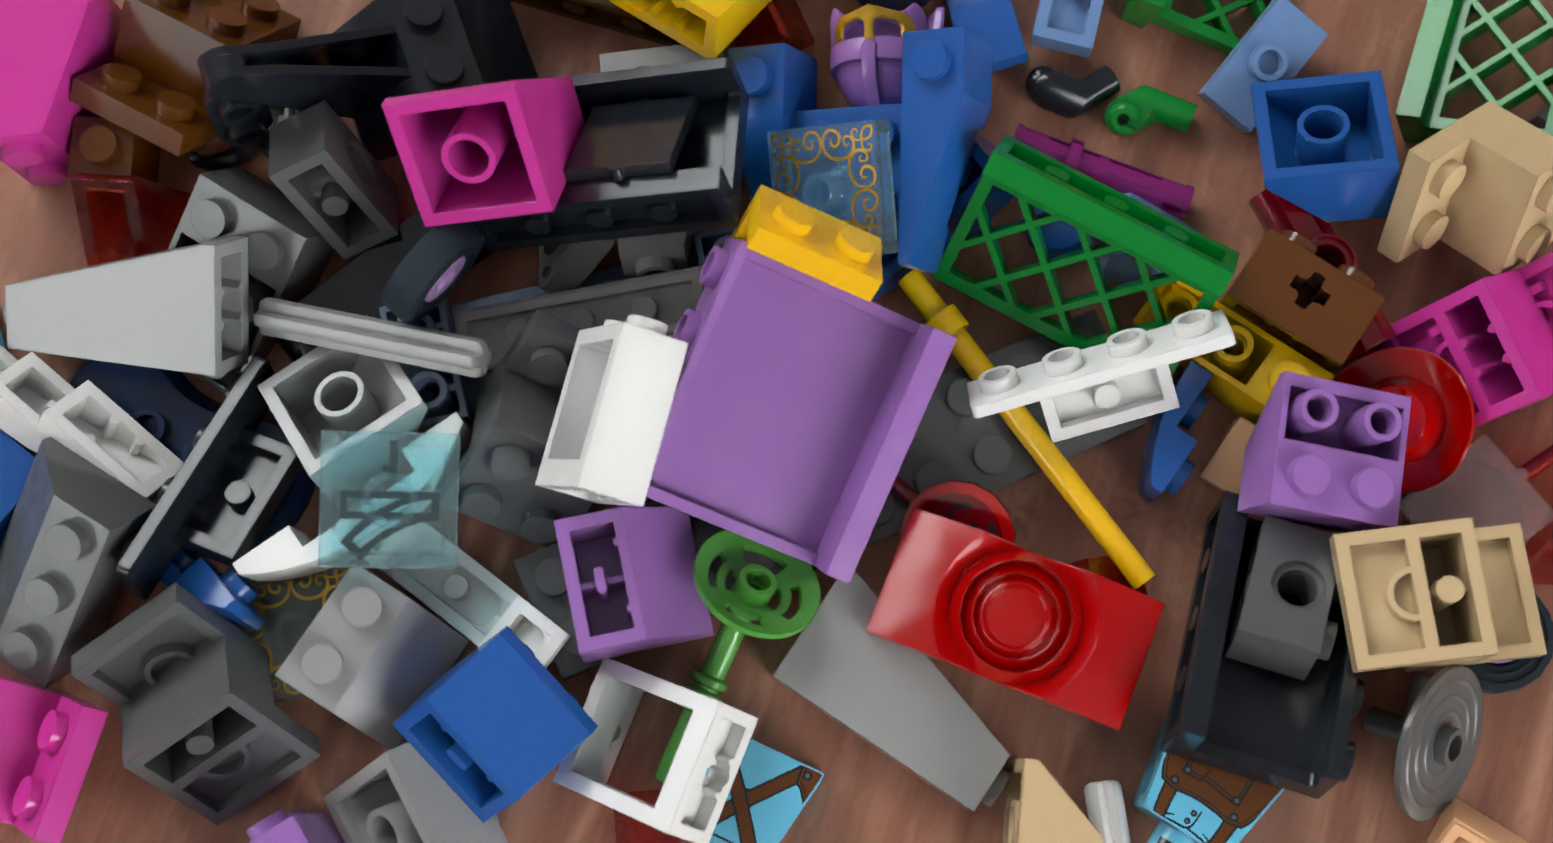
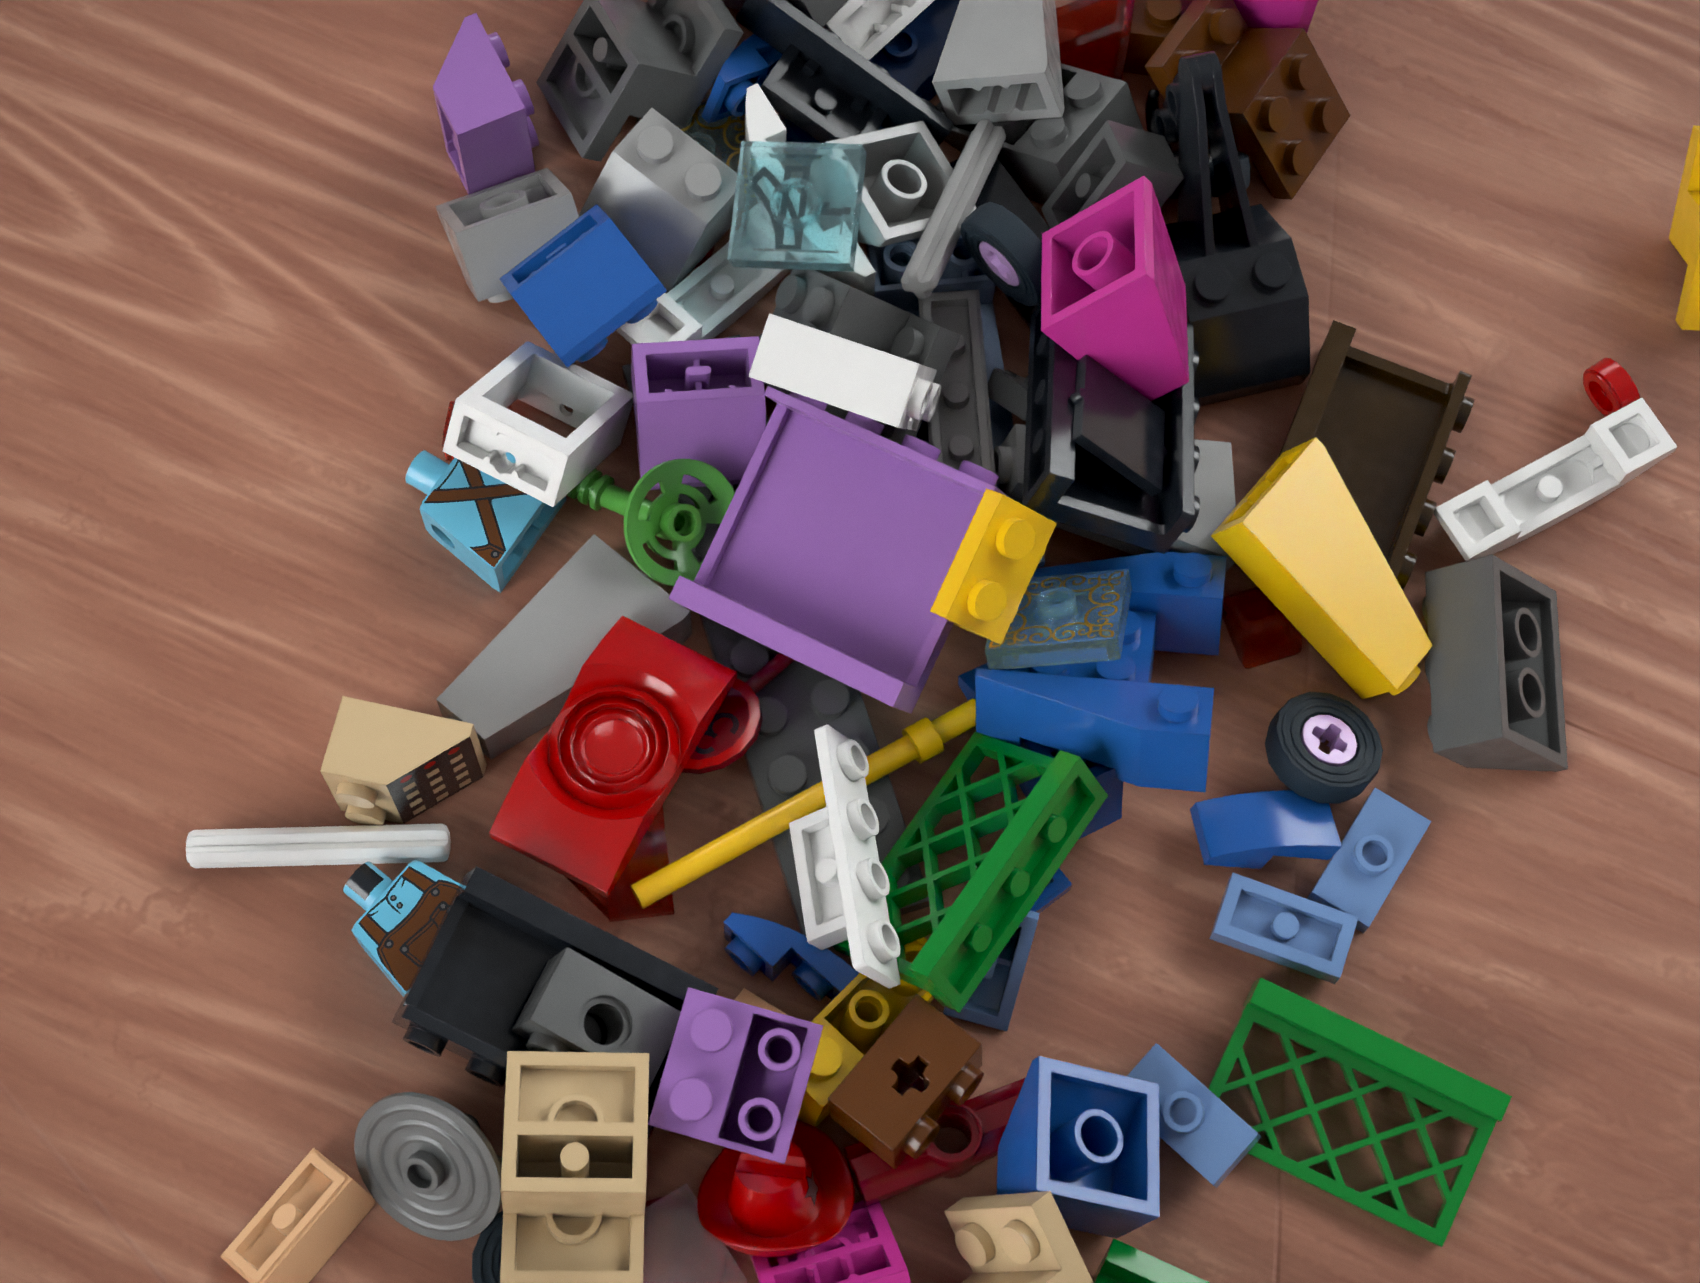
camera: 90 degrees right, 10 degrees down
medium lavender helmet [830,3,945,107] -> none
magenta pin [1013,123,1195,221] -> none
black arm [1025,66,1120,118] -> none
green arm [1104,85,1197,136] -> none

